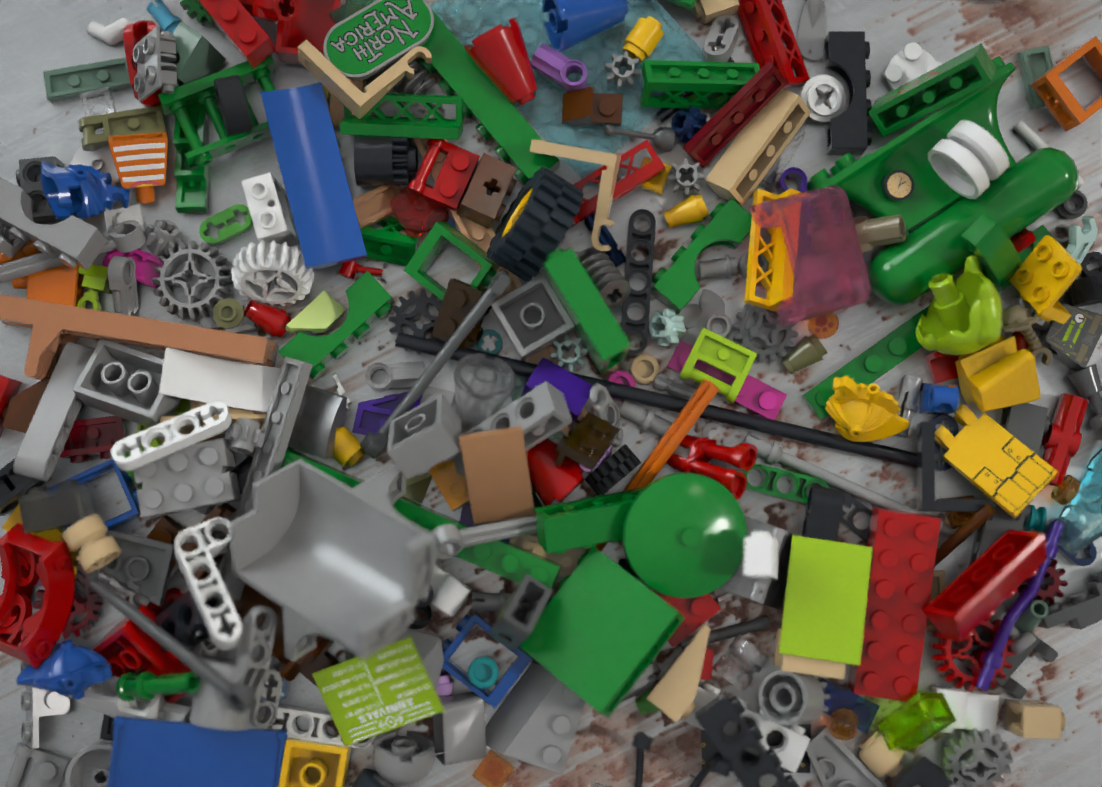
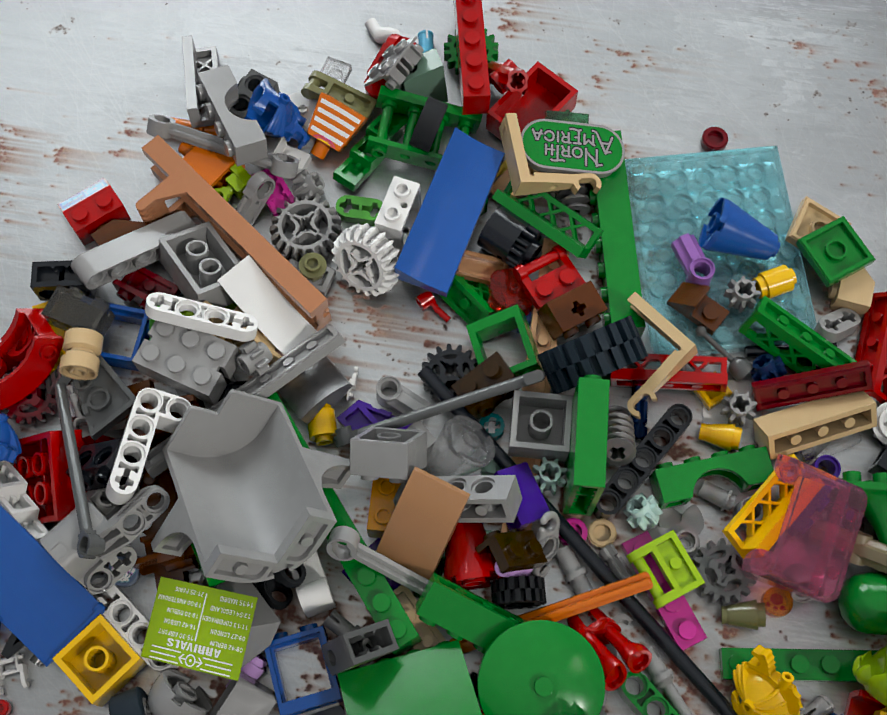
camera: 35 degrees right, 15 degrees down
sand green tile [43,57,133,103] -> none
green pin [116,671,200,701] -> none
red cone [244,300,291,338] -> none
green arch [278,271,395,380] -> none
yellowish green tile [285,291,346,333] -> none
olive slope [403,473,432,503] -> none
red cone [464,17,538,106] -> none
teal tile [468,656,499,688] -> none

